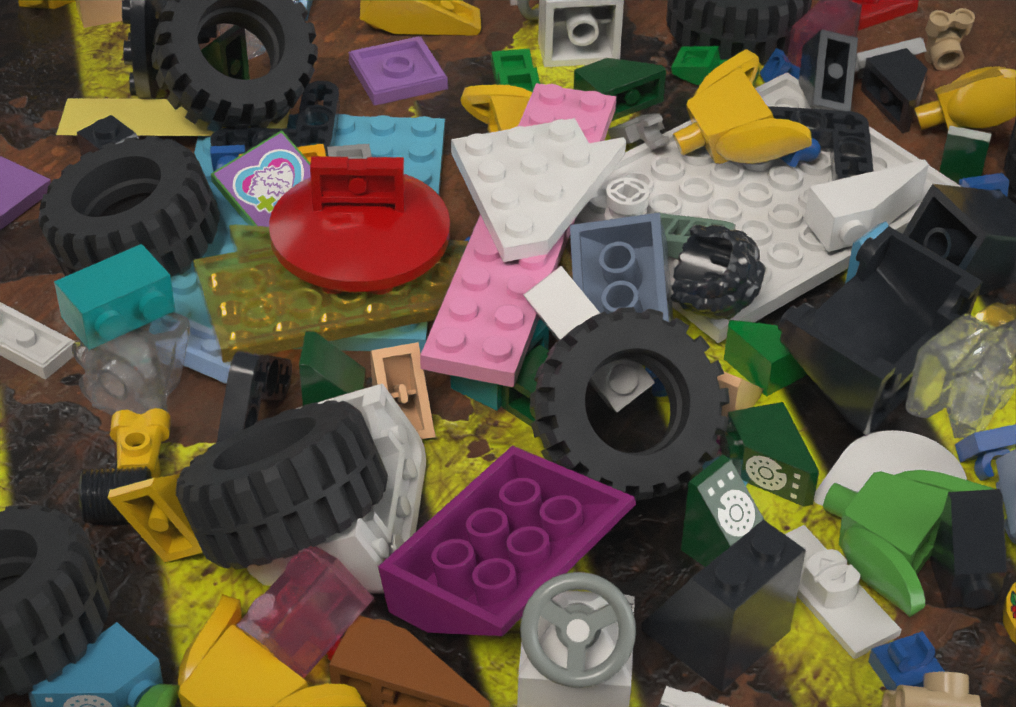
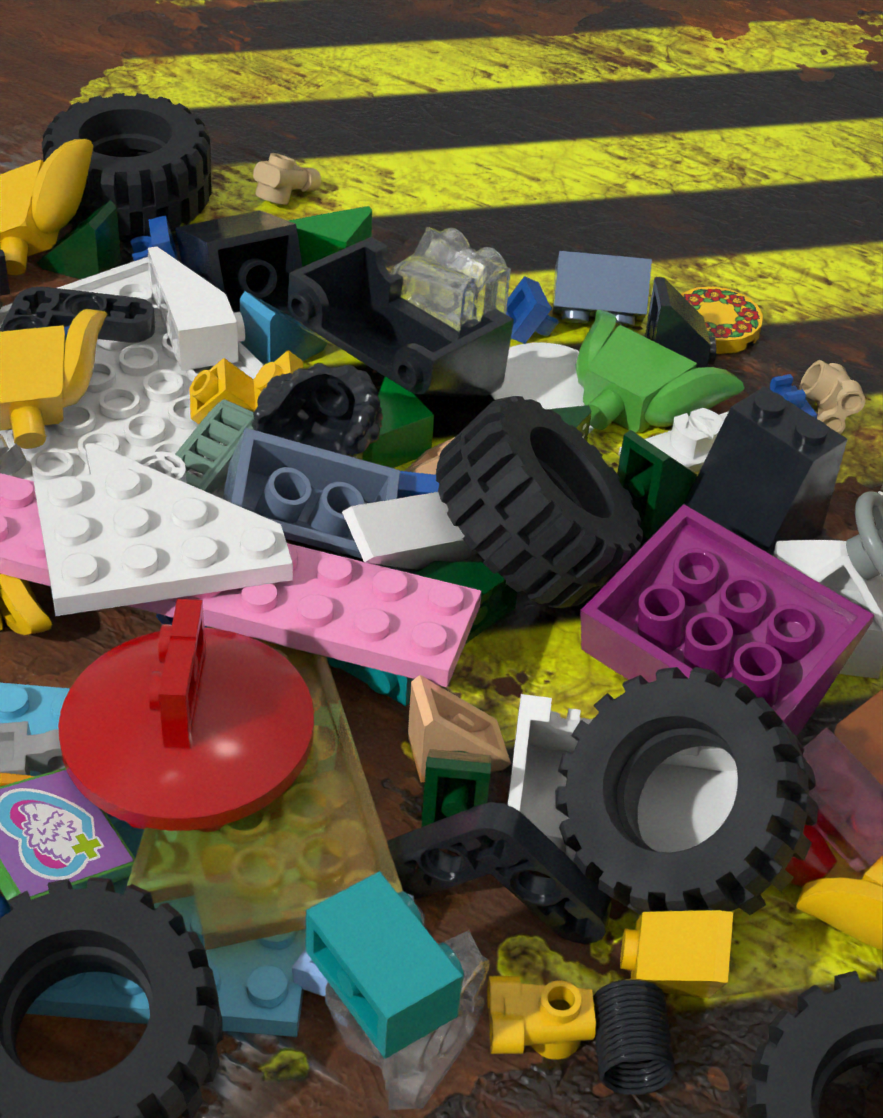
camera: 90 degrees left, 0 degrees up
none -> yellow slope [189,350,303,424]

